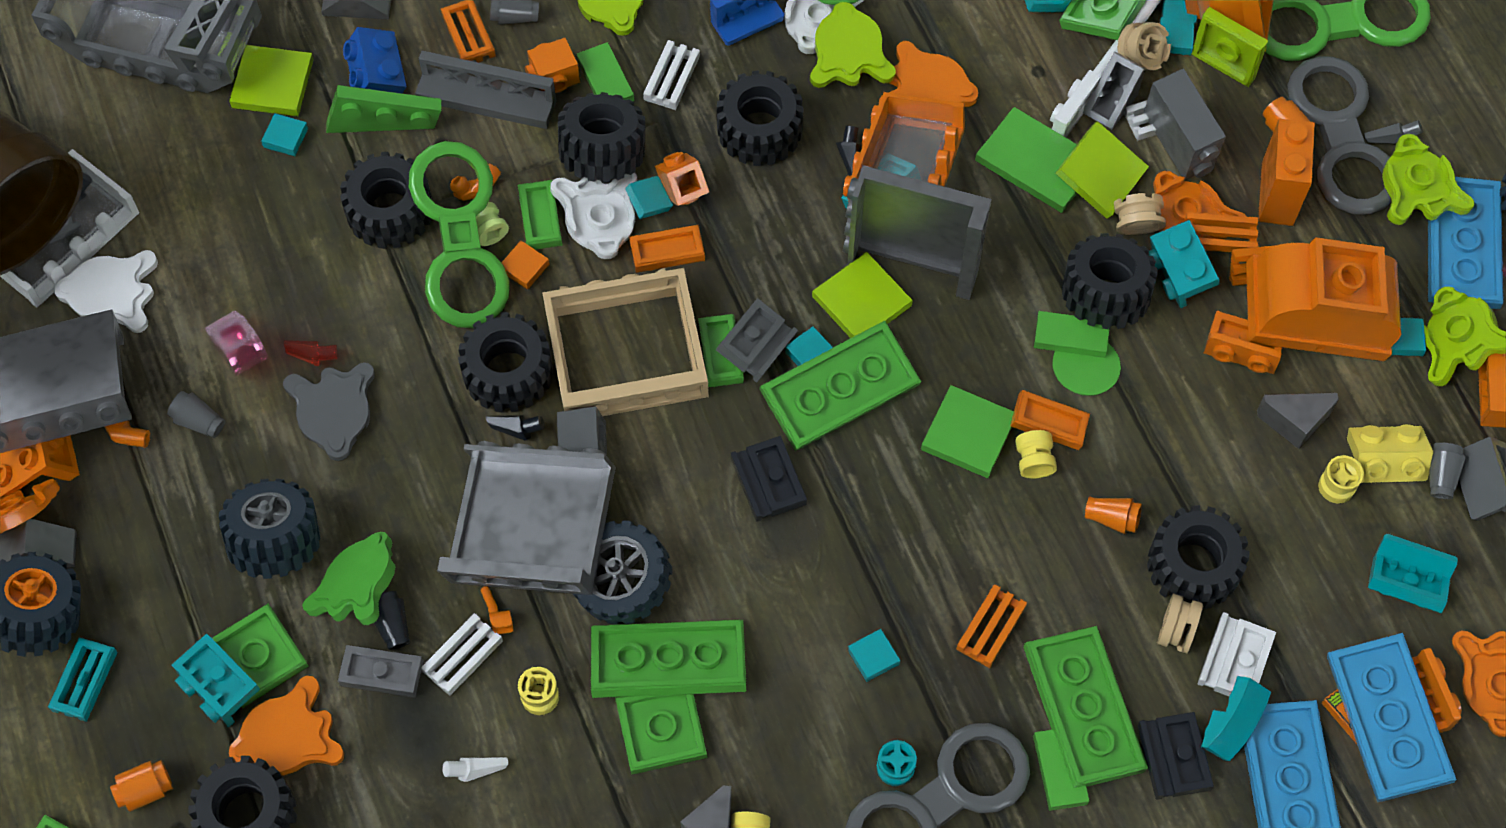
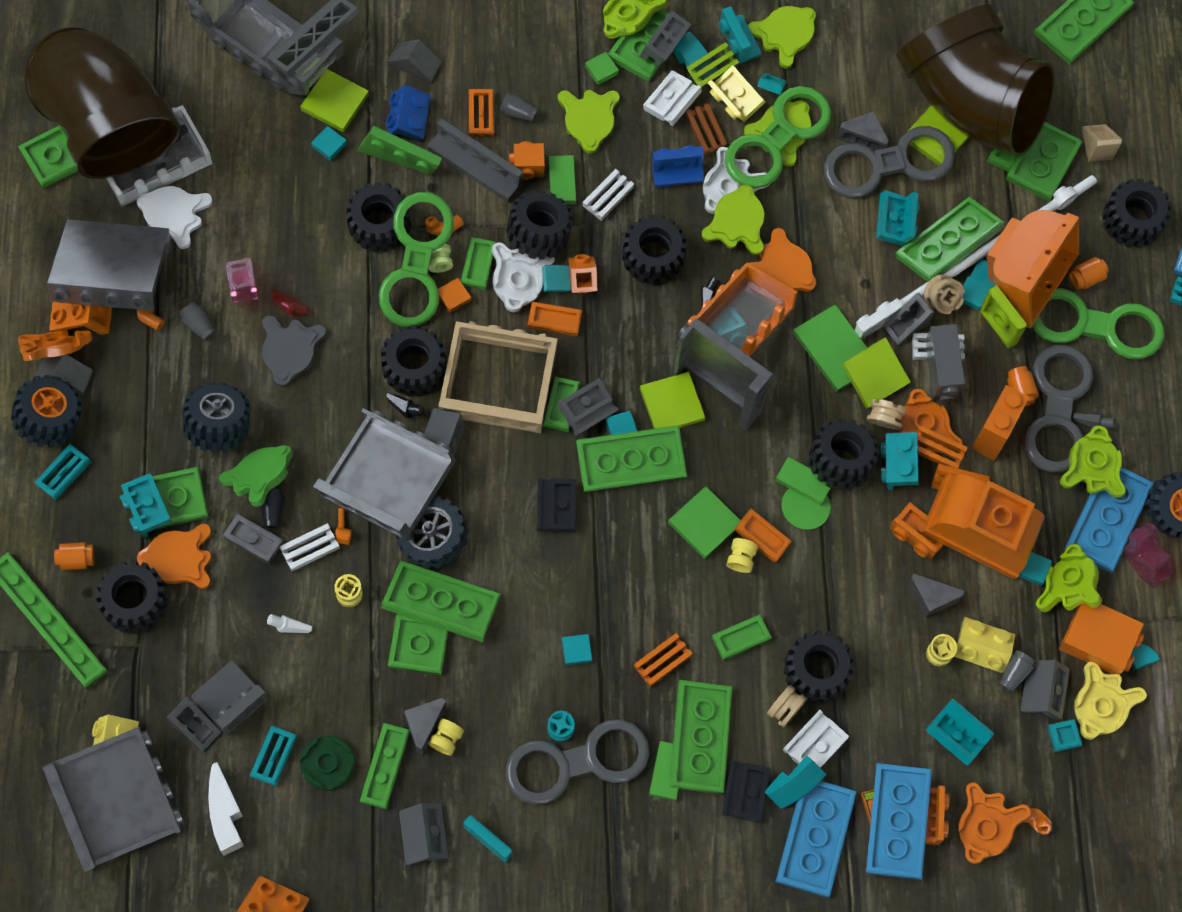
camera: 15 degrees right, 5 degrees up
orange cone [1085,497,1142,535] -> none
none -> bright green tile [711,615,772,661]

